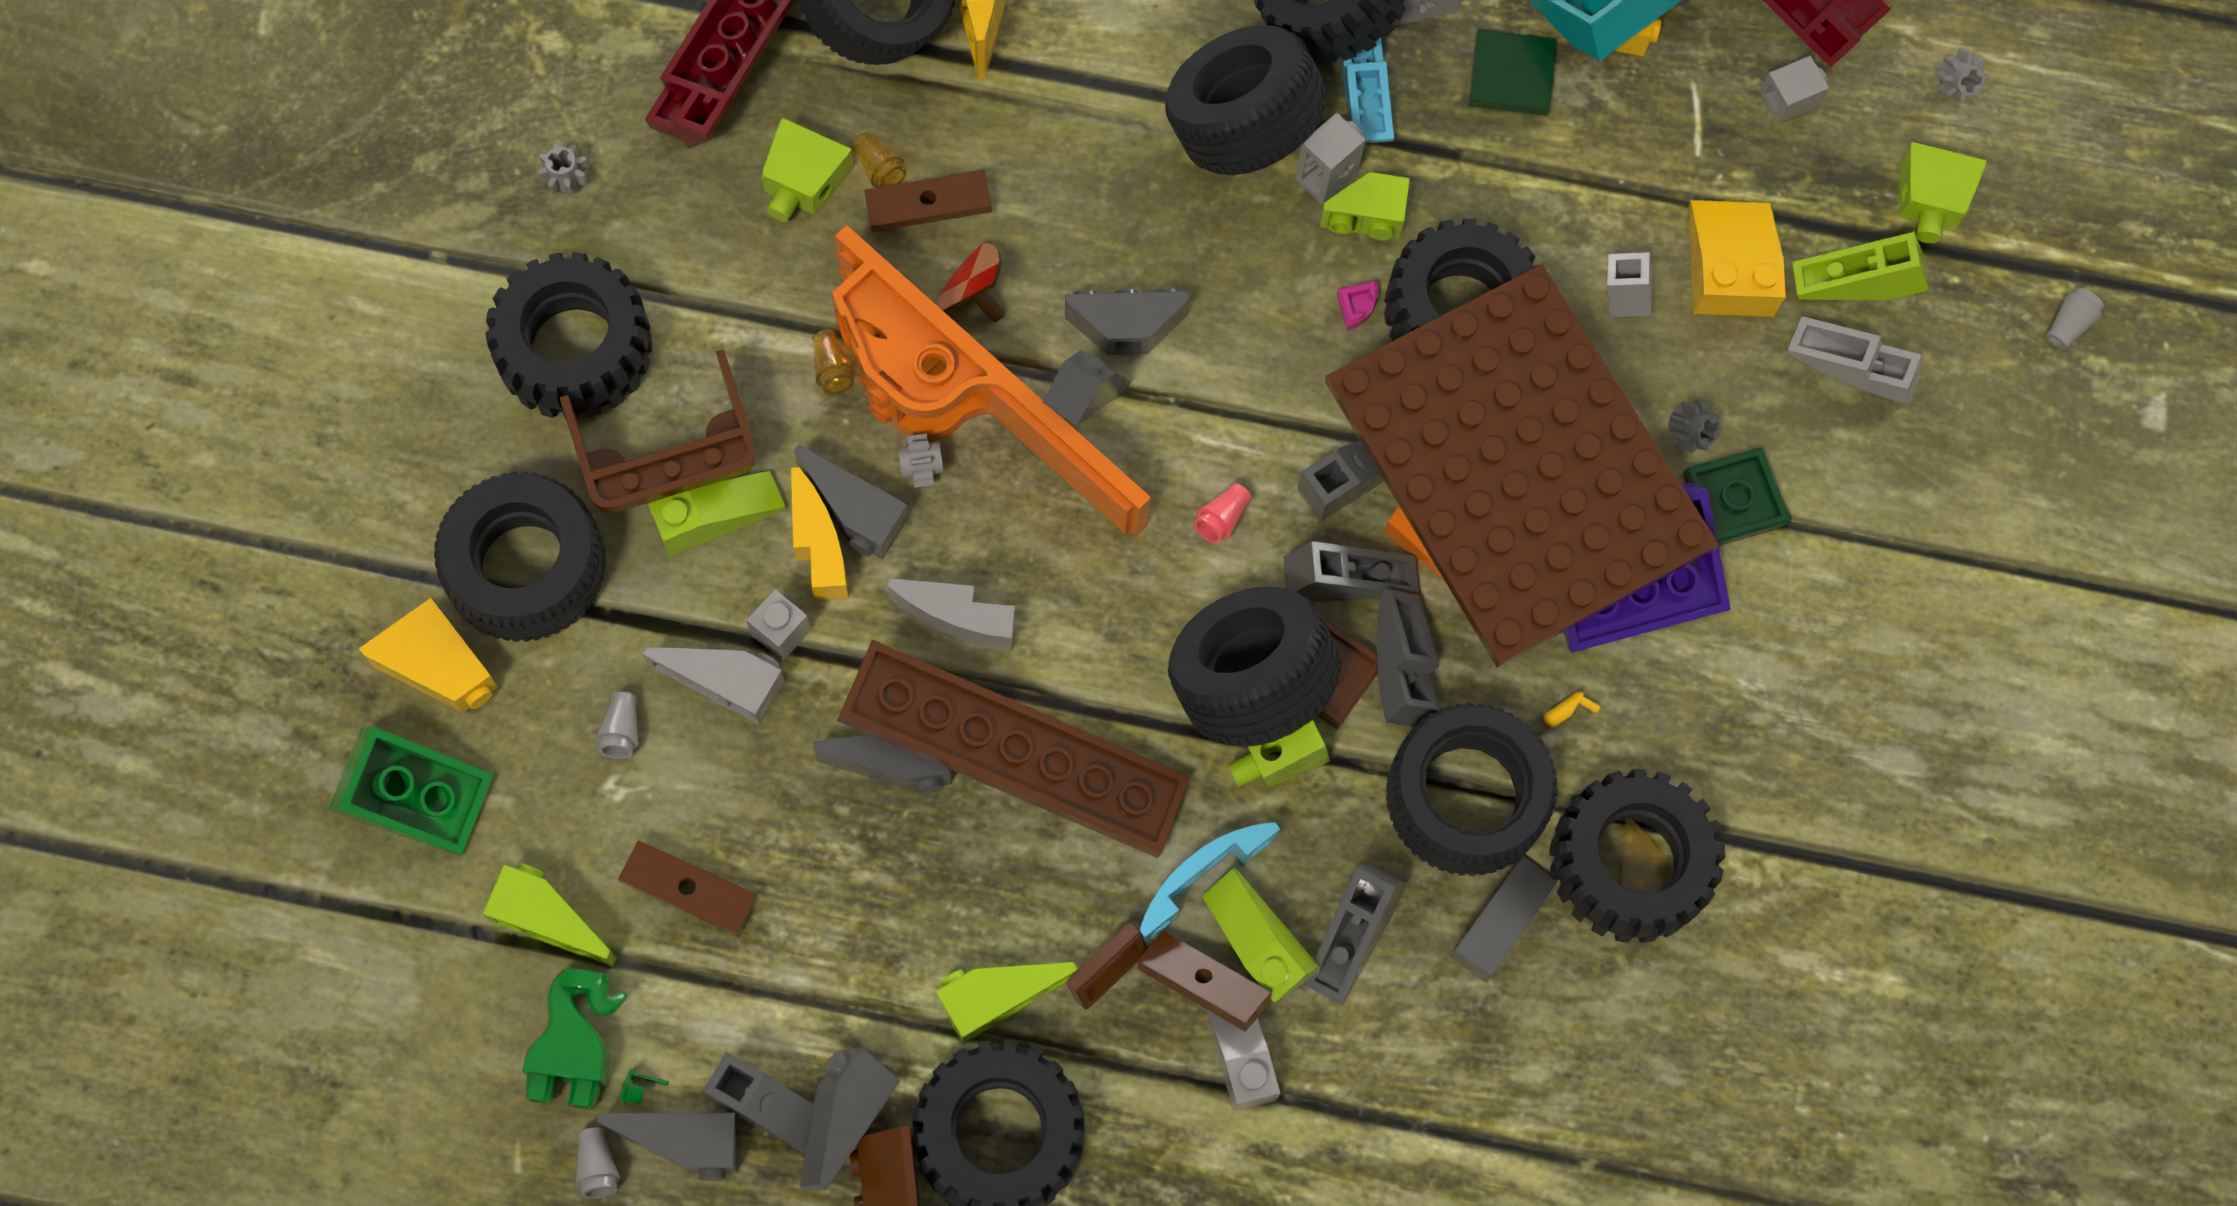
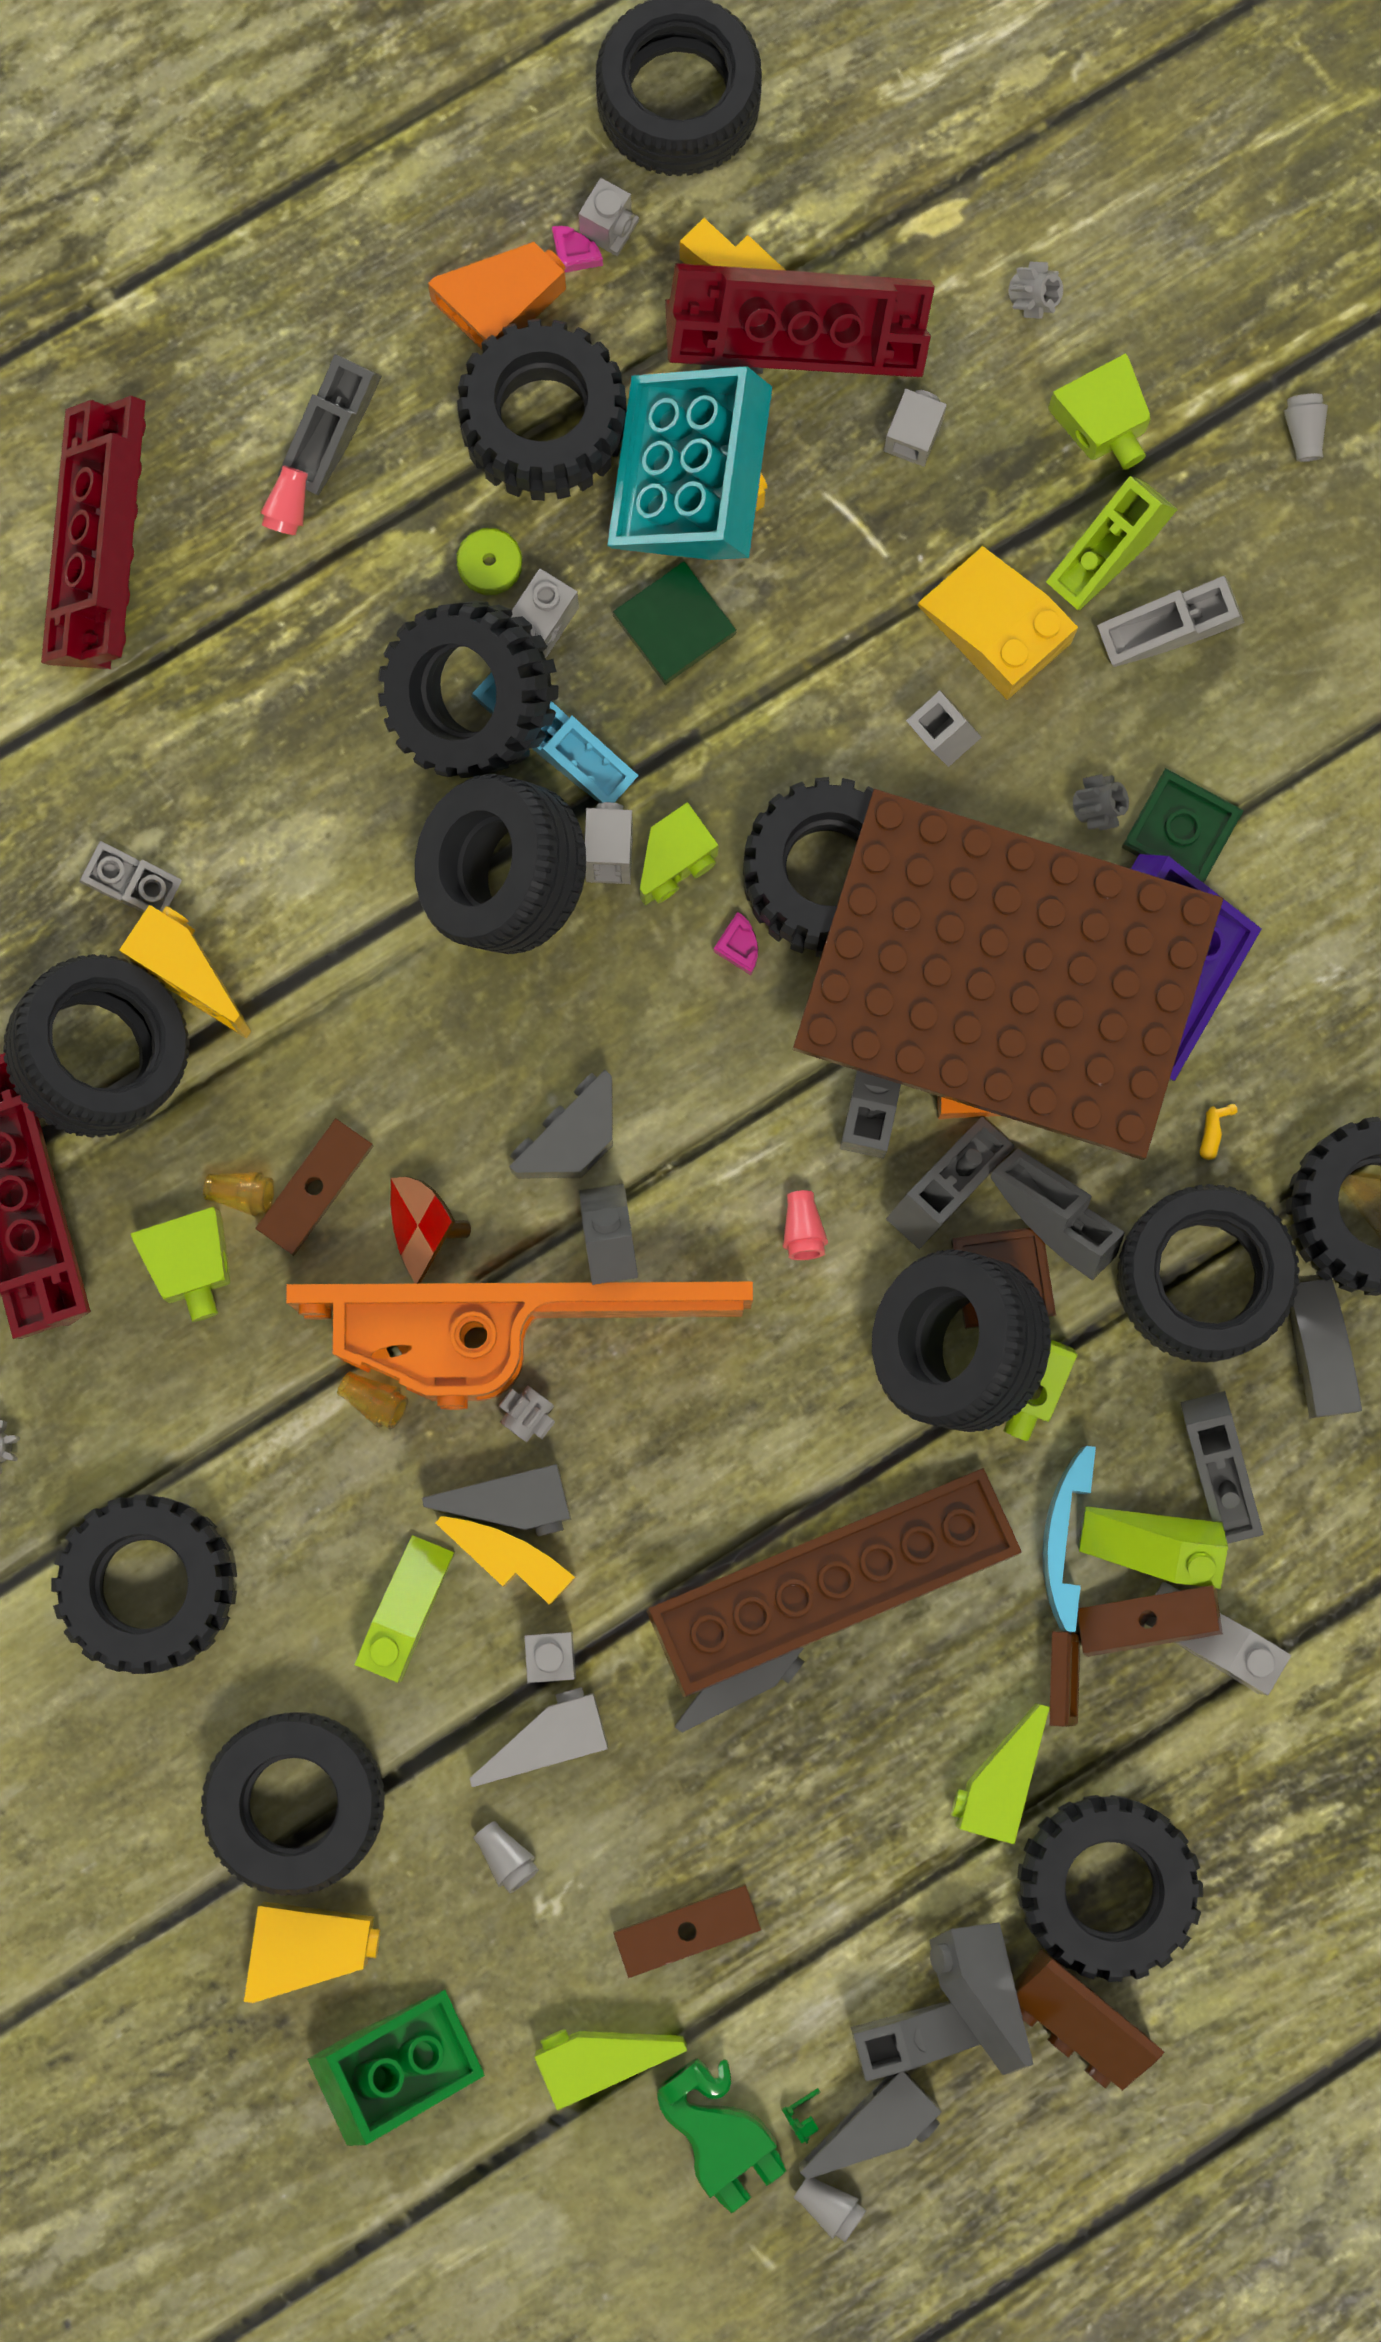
camera: 40 degrees left, 10 degrees up
reddish brown windscreen [560,349,756,513] -> none
light grey slope [888,578,1015,651] -> none

